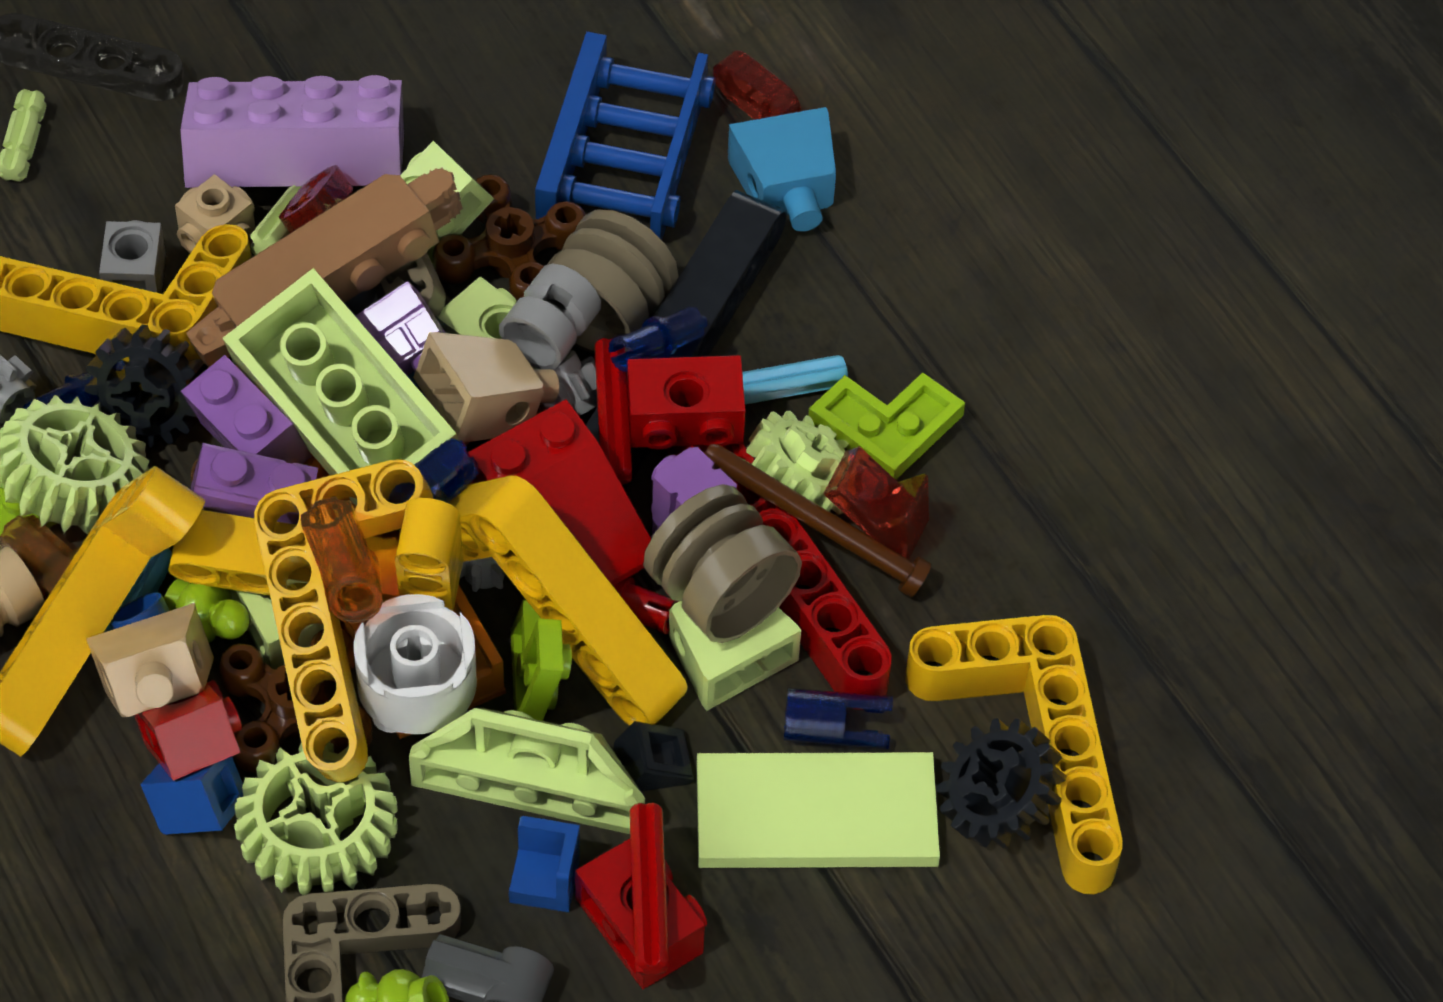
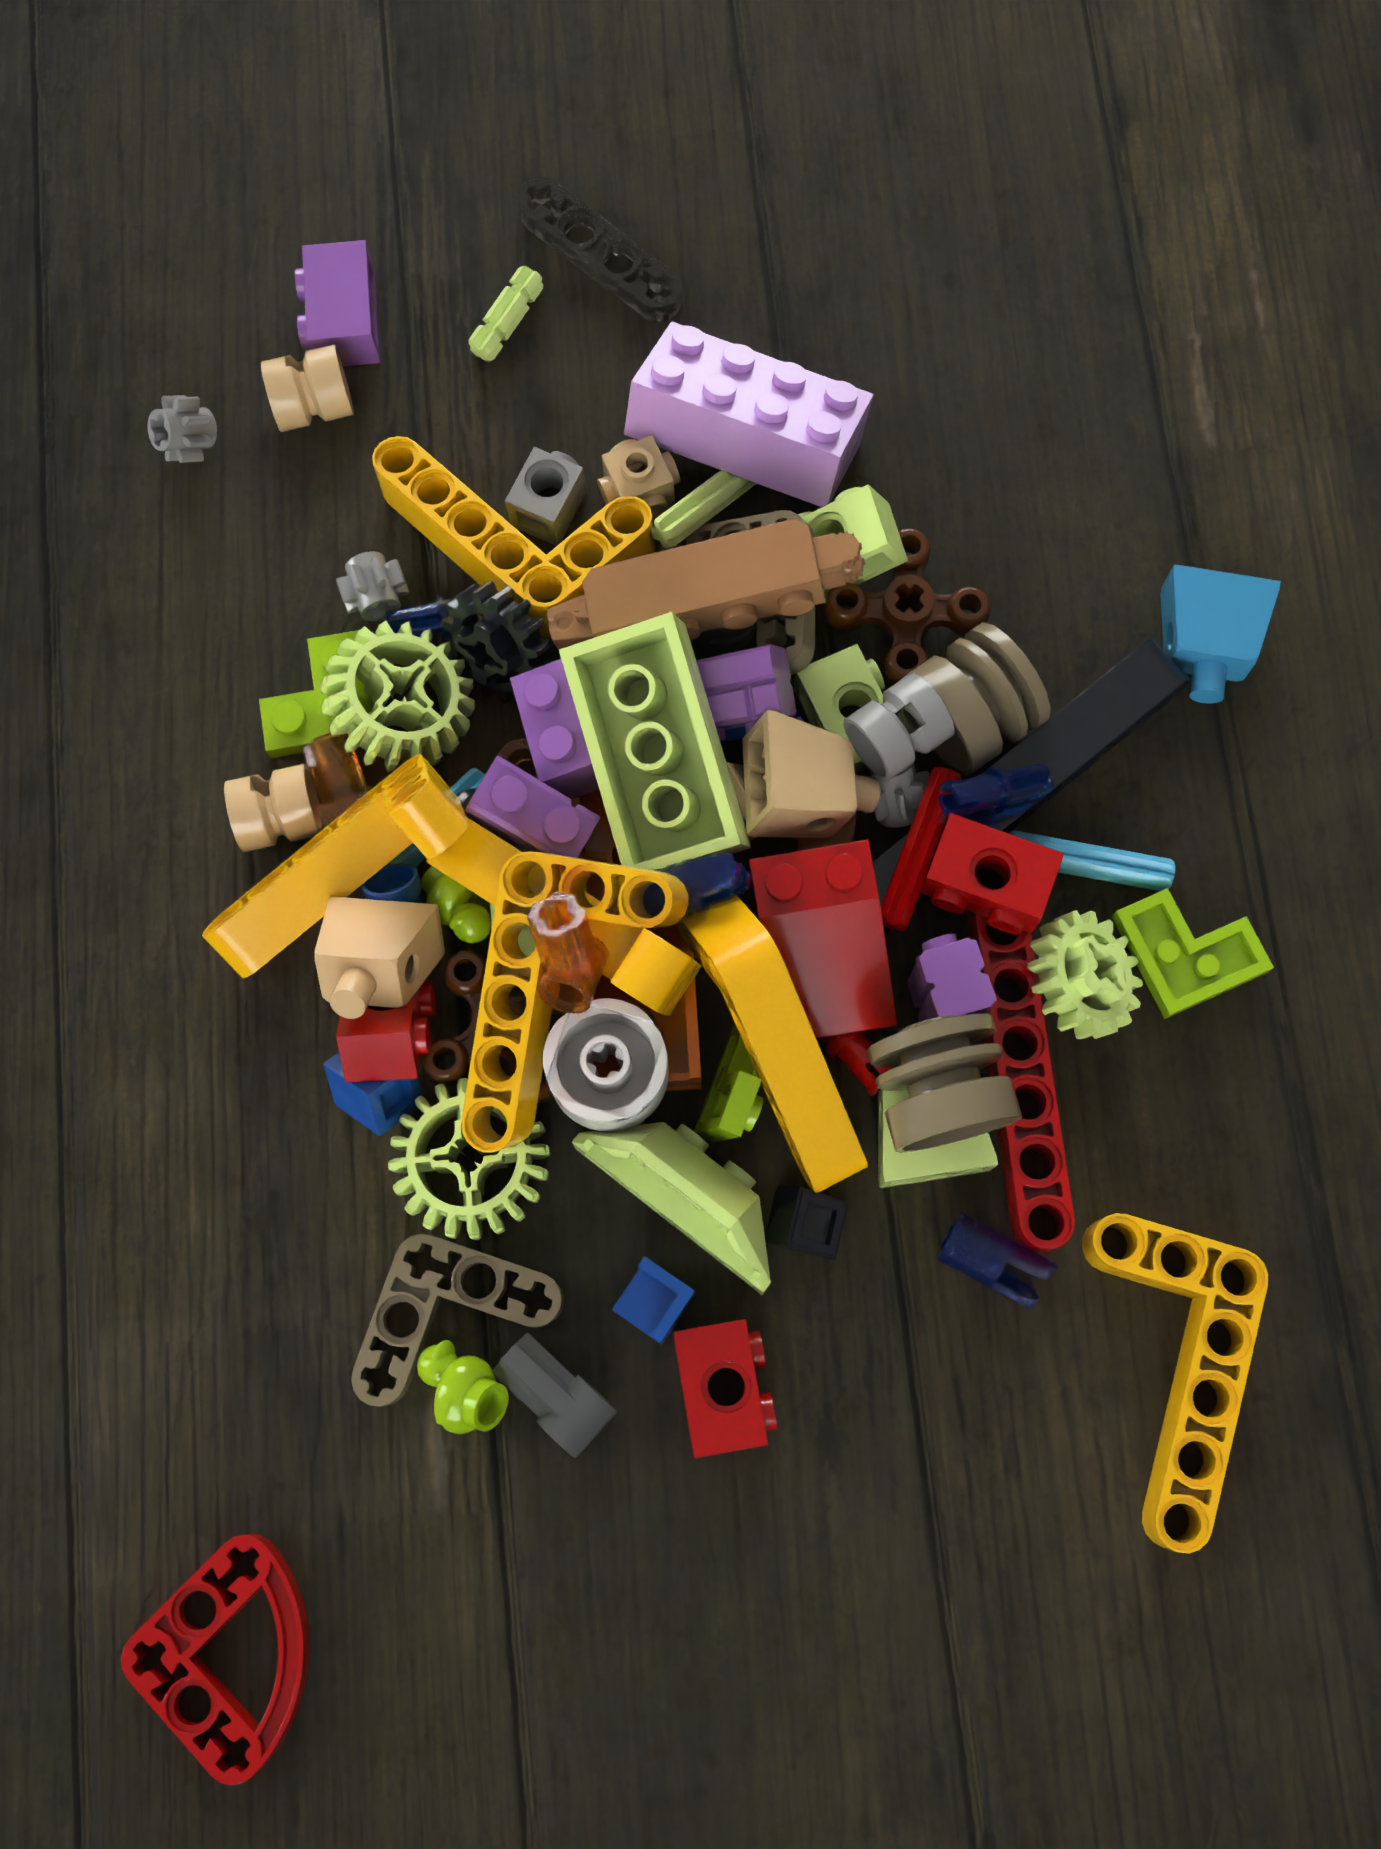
camera: 30 degrees right, 20 degrees up
clear red beam [279,165,353,233] -> none
blue fence [535,31,716,240] -> none
red axle [630,803,669,975] -> none
yellowish green tile [696,752,940,868] -> none
reddish brown bar [704,444,932,598] -> none
clear red beam [712,50,801,120] -> none
clear red slope [823,446,929,560] -> none
black gear [936,718,1066,848] -> none

